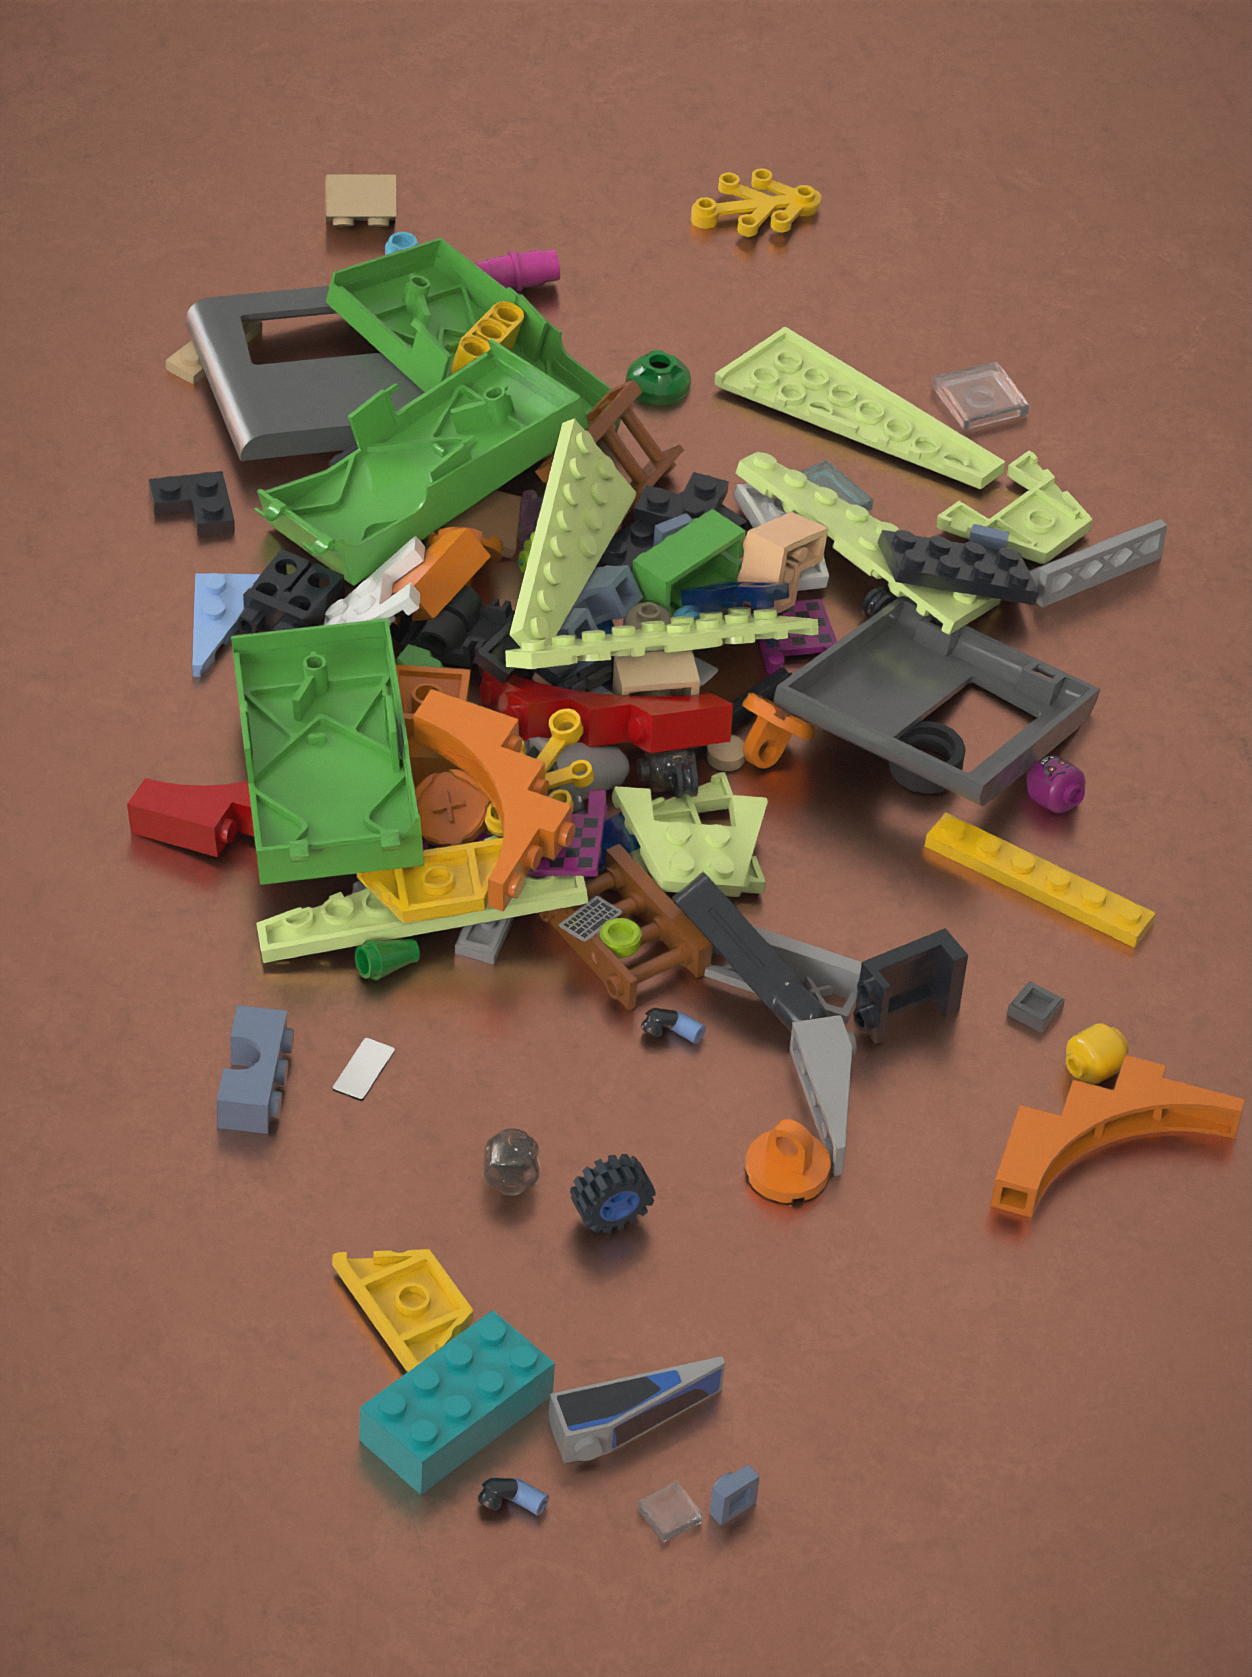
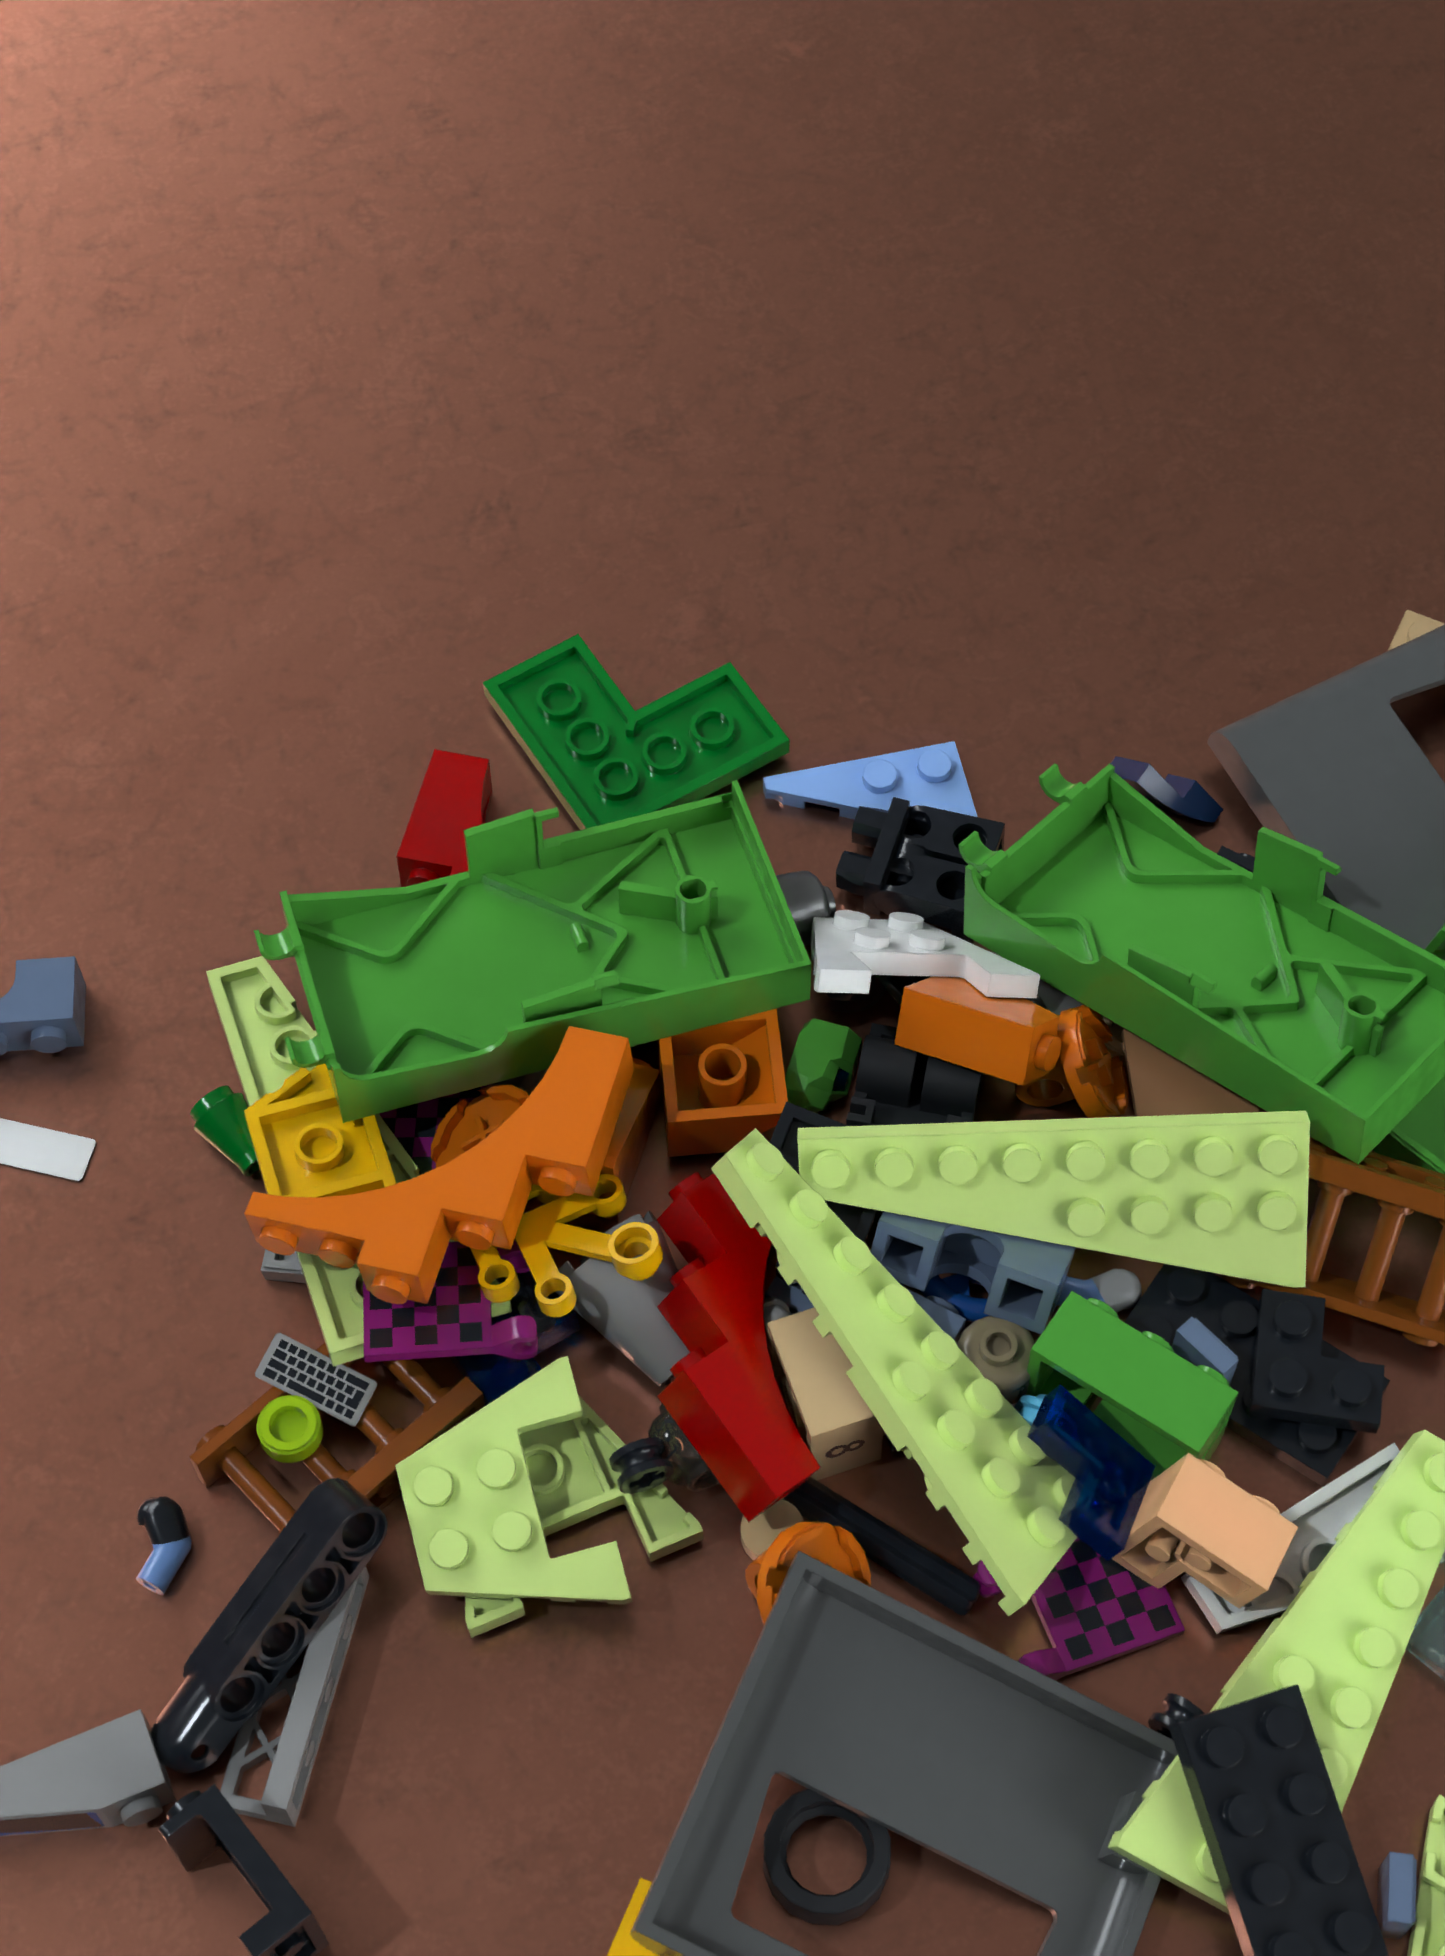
camera: 85 degrees right, 15 degrees up
black plate [148,471,235,535] -> none
none -> green plate [483,634,790,830]
none -> dark blue slope [1110,756,1223,823]

